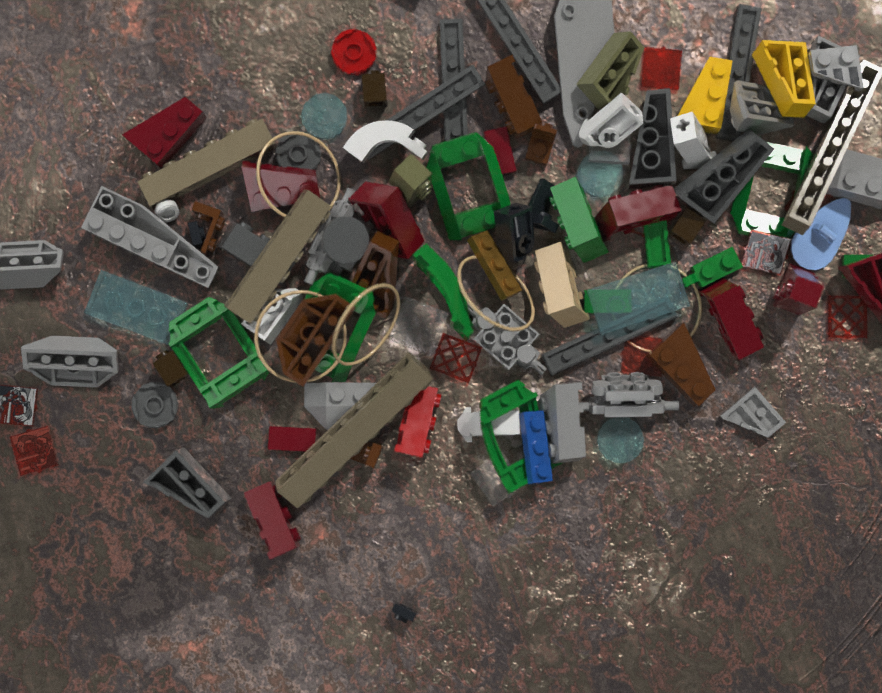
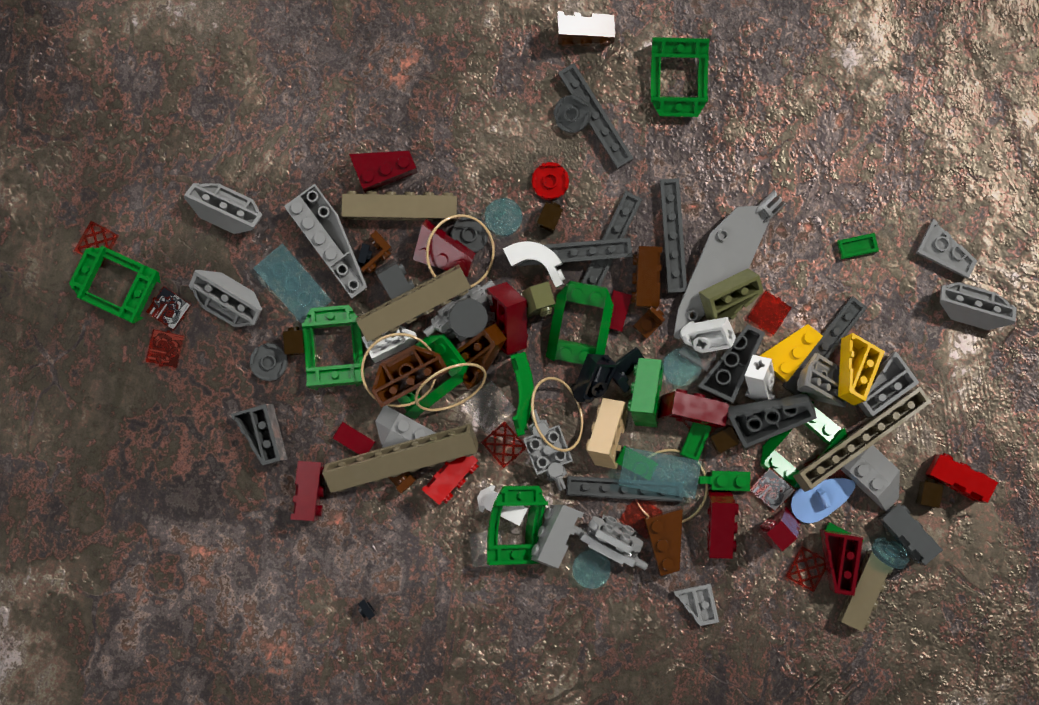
camera: 30 degrees right, 0 degrees up
white tile [154,200,179,223] -> none
pearl gold plate [467,230,522,301] -> none
blue plate [519,410,553,484] -> none
light grey wing [808,45,864,91] -> none

